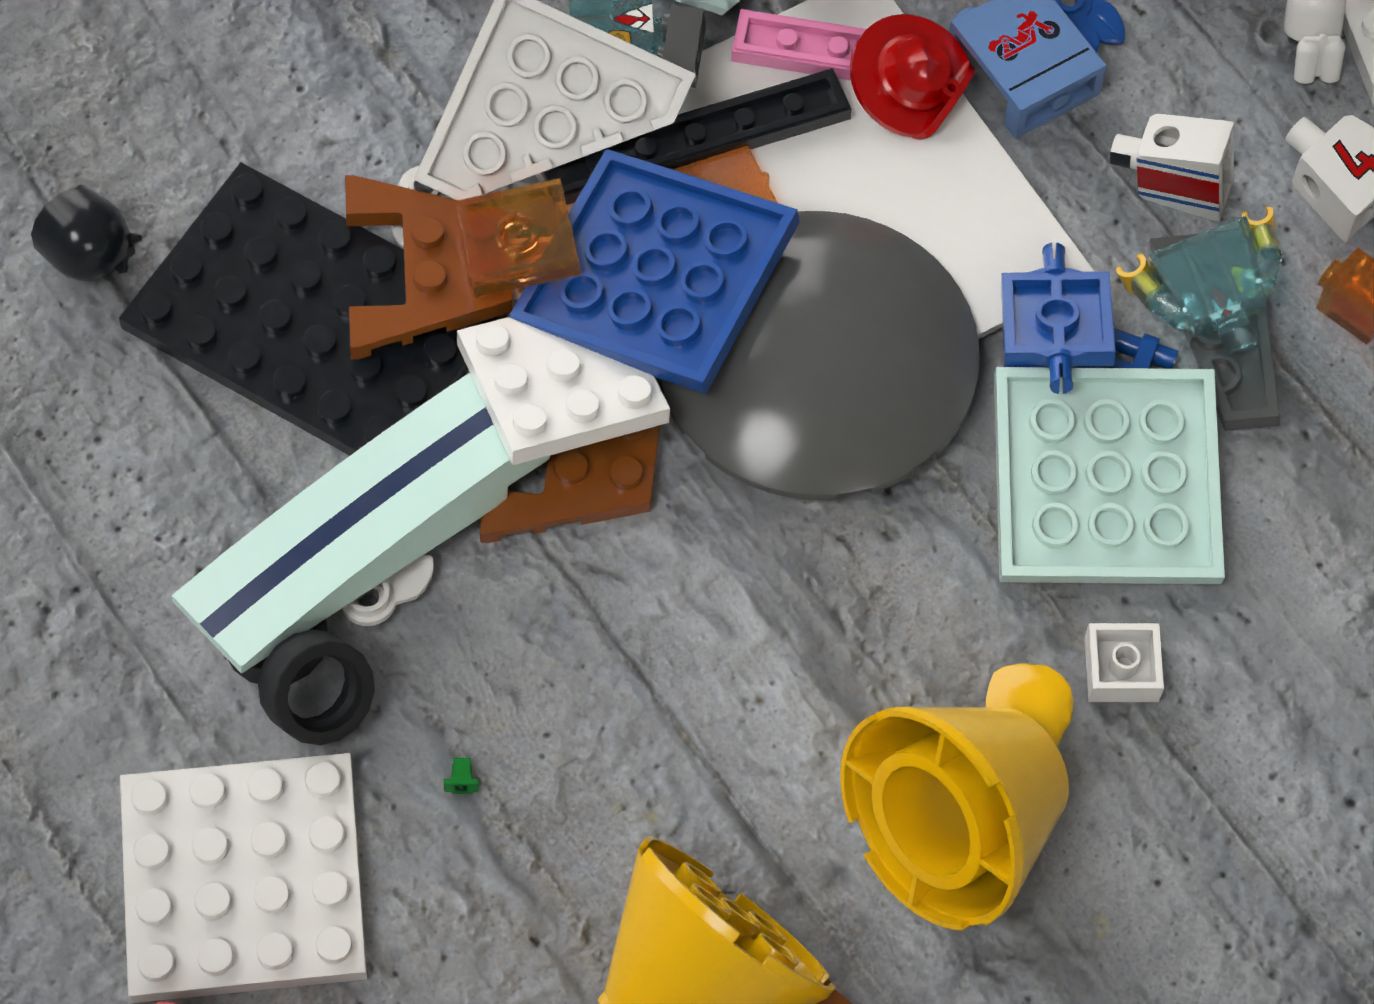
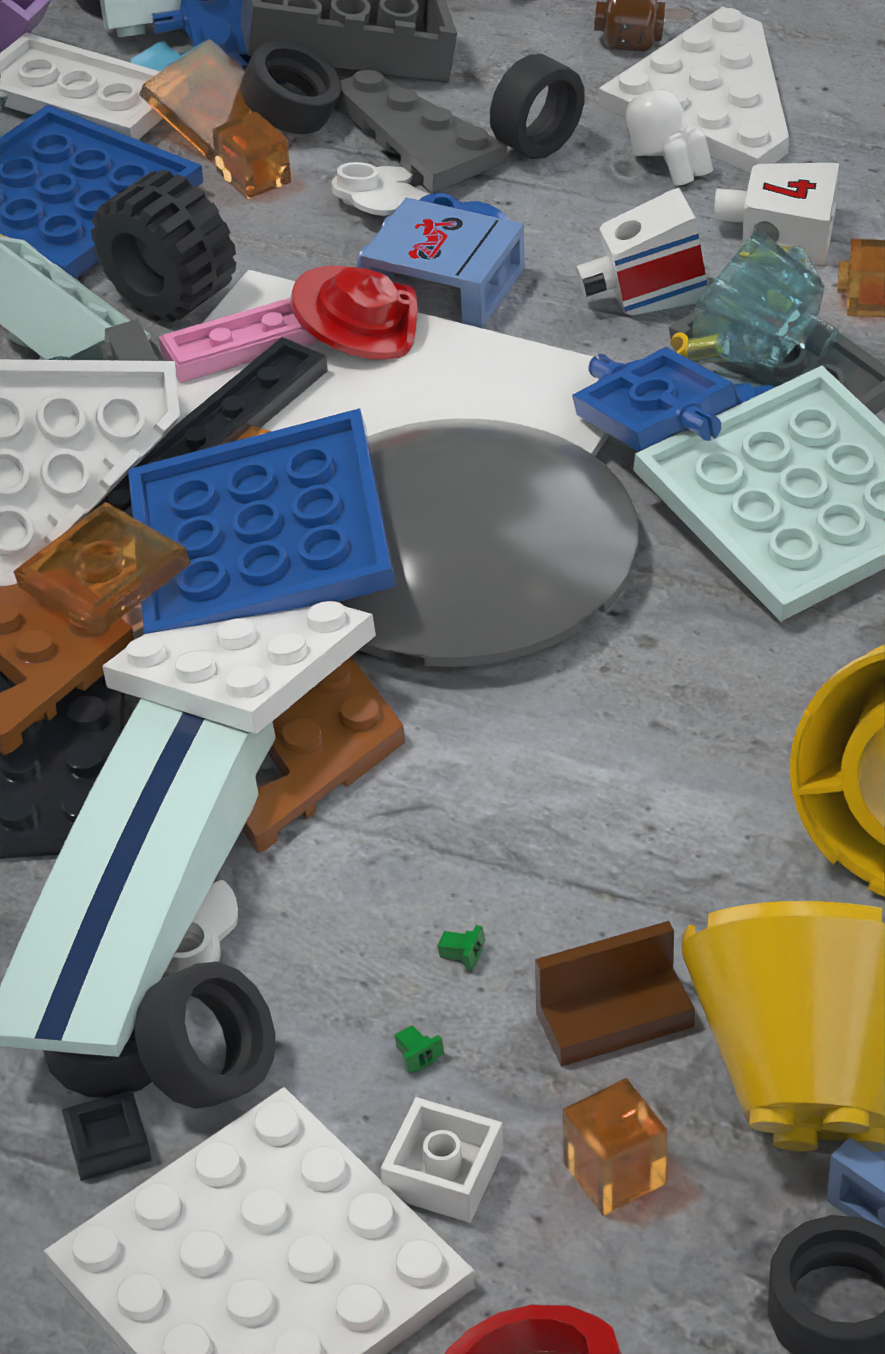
camera: 30 degrees left, 20 degrees down
none -> black tile [61,1090,152,1181]
none -> white piece [380,1097,504,1223]
none -> green piece [437,925,486,970]
none -> reddish brown panel [535,921,695,1067]
none -> clear orange brick [562,1077,667,1216]

